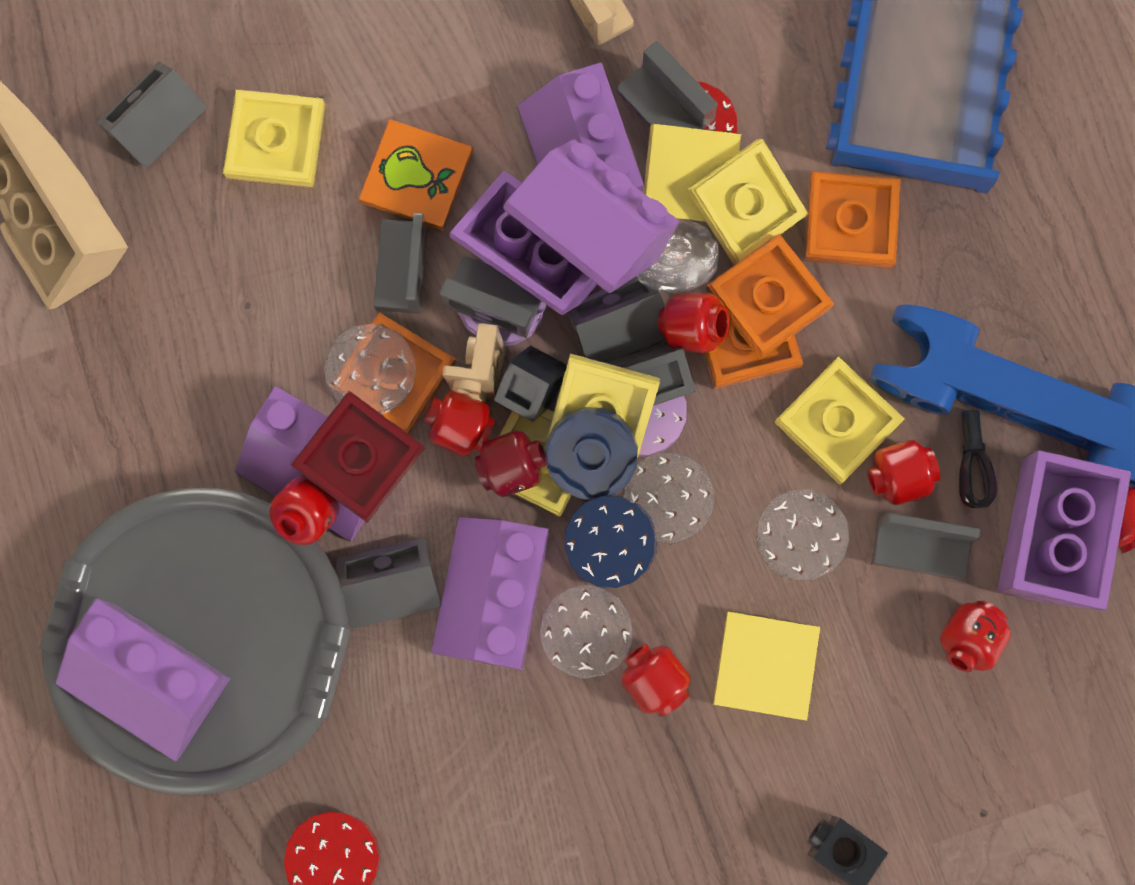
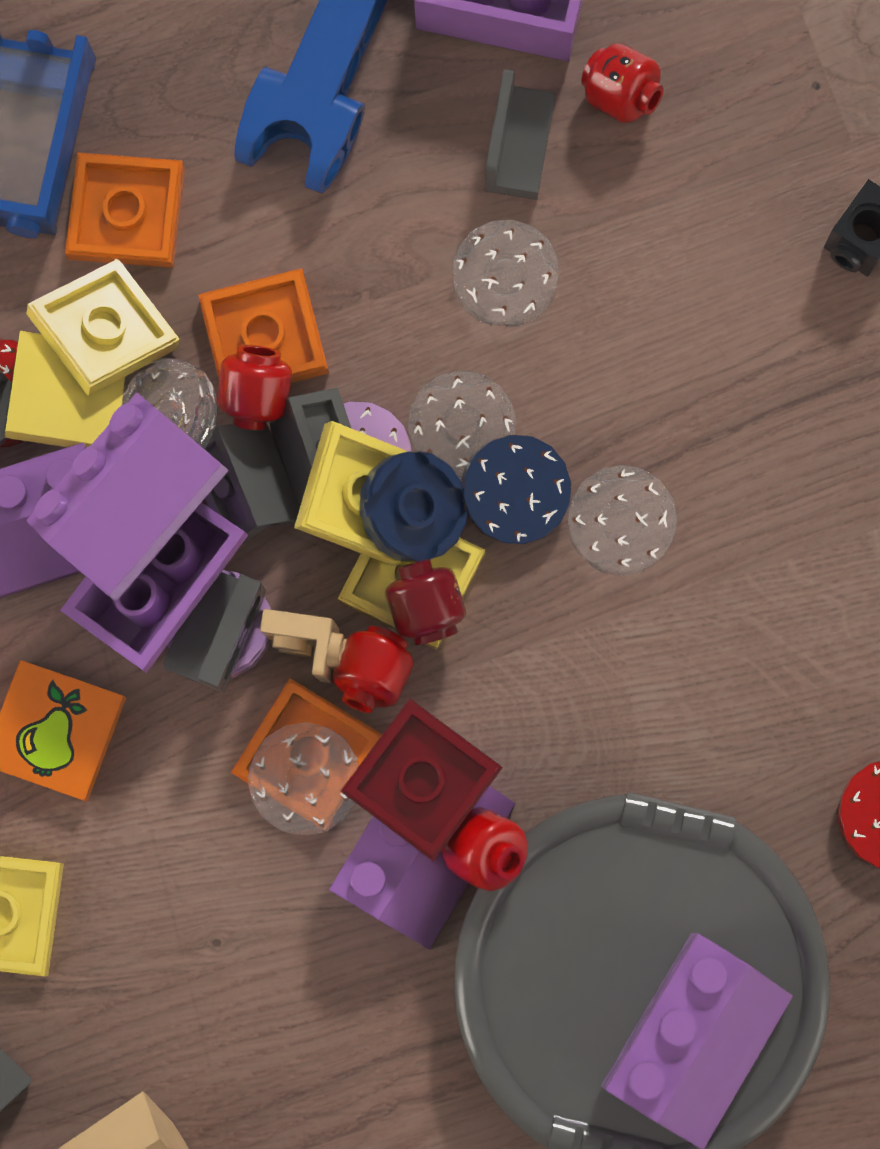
camera: 85 degrees left, 0 degrees up
dark grey panel [336,537,441,628] -> none
dark grey panel [374,212,428,314] -> none
medium lavender slope [431,517,549,671] -> none
black brick [494,345,567,422] -> none
red head [621,644,690,716] -> none
orange tile [706,234,834,360] -> none
light yellow tile [713,612,820,721] -> none
light yellow tile [774,356,905,485] -> none
red head [867,440,940,505] -> none
black piece [959,410,997,509] -> none

